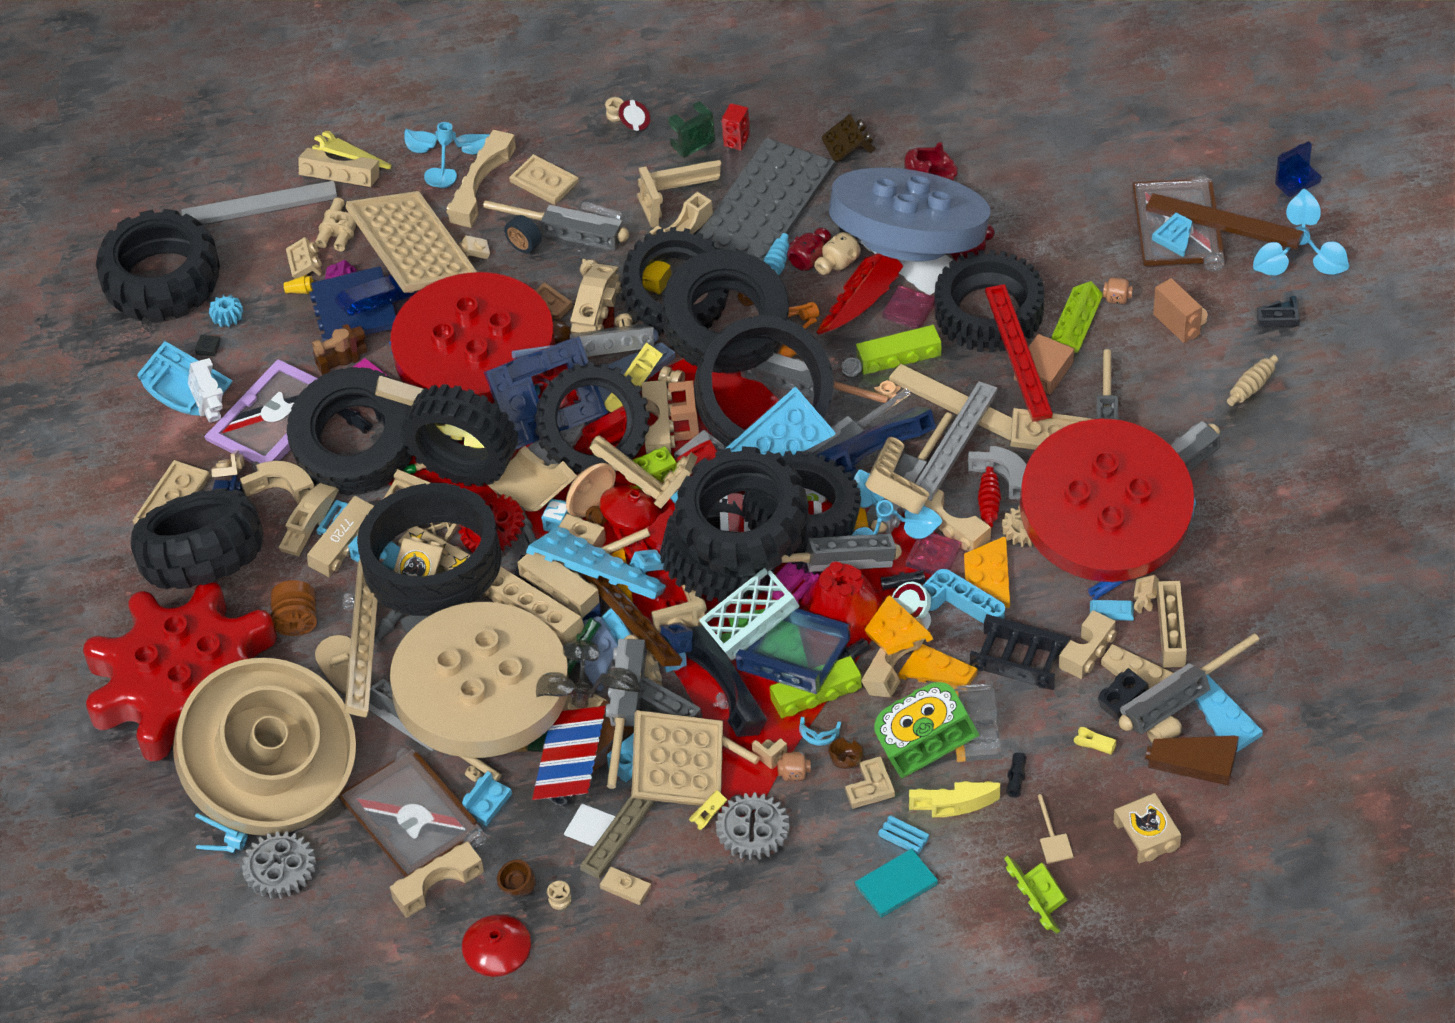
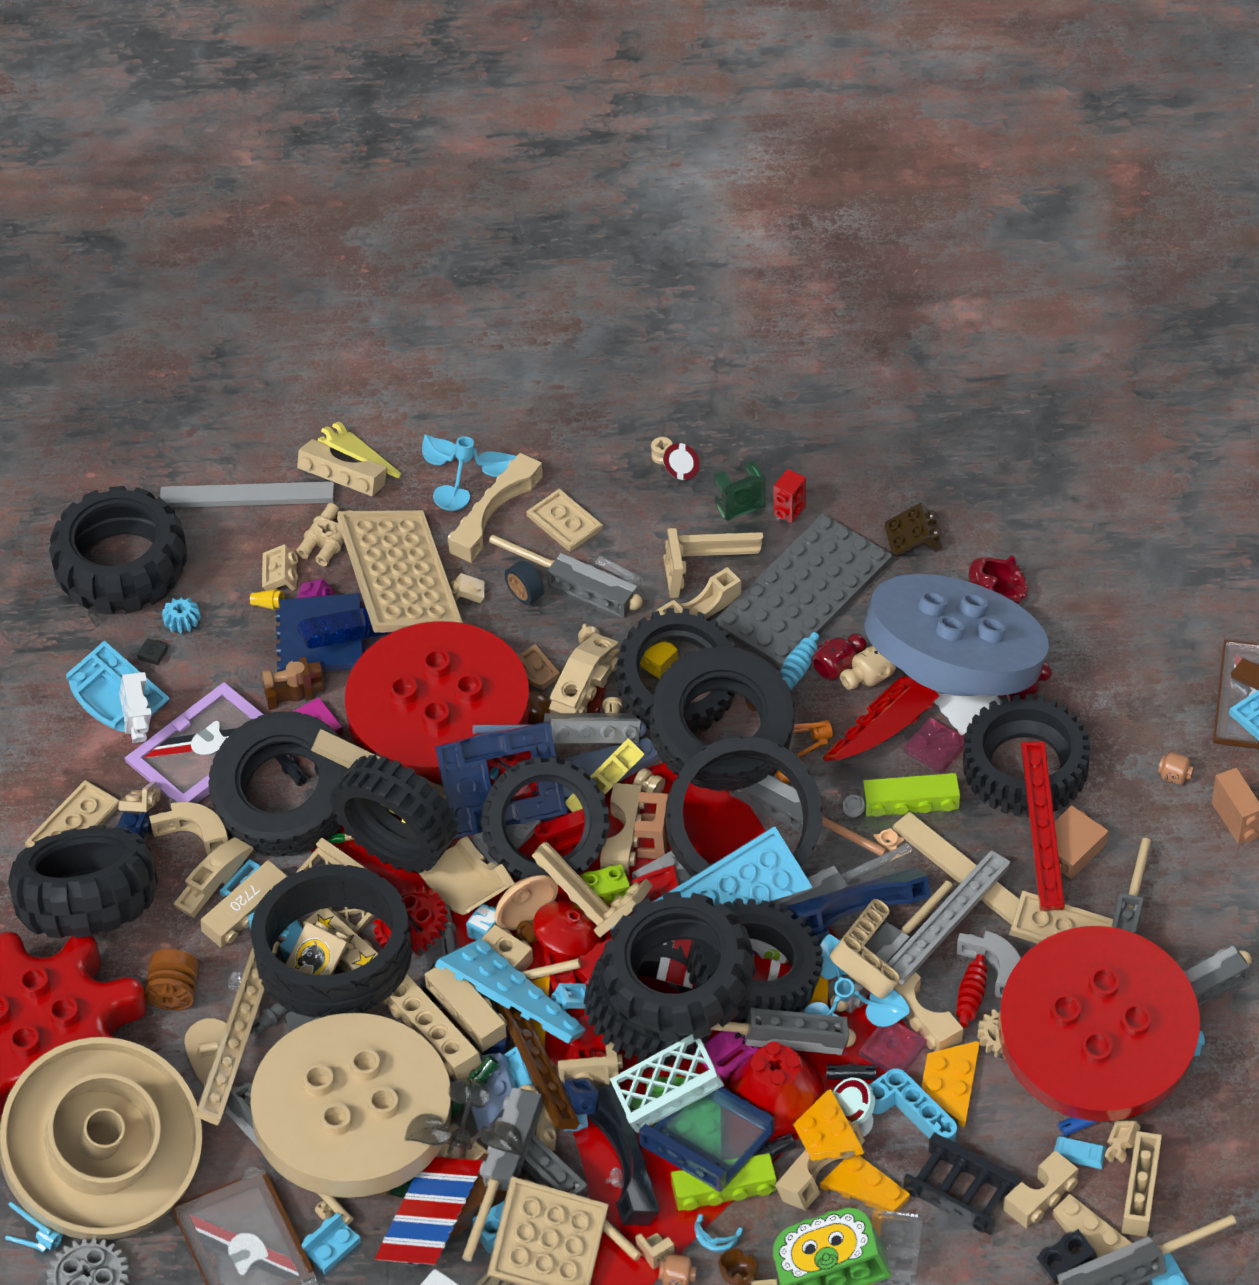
camera: 10 degrees right, 0 degrees up
lime fence [1051,281,1103,353] -> none

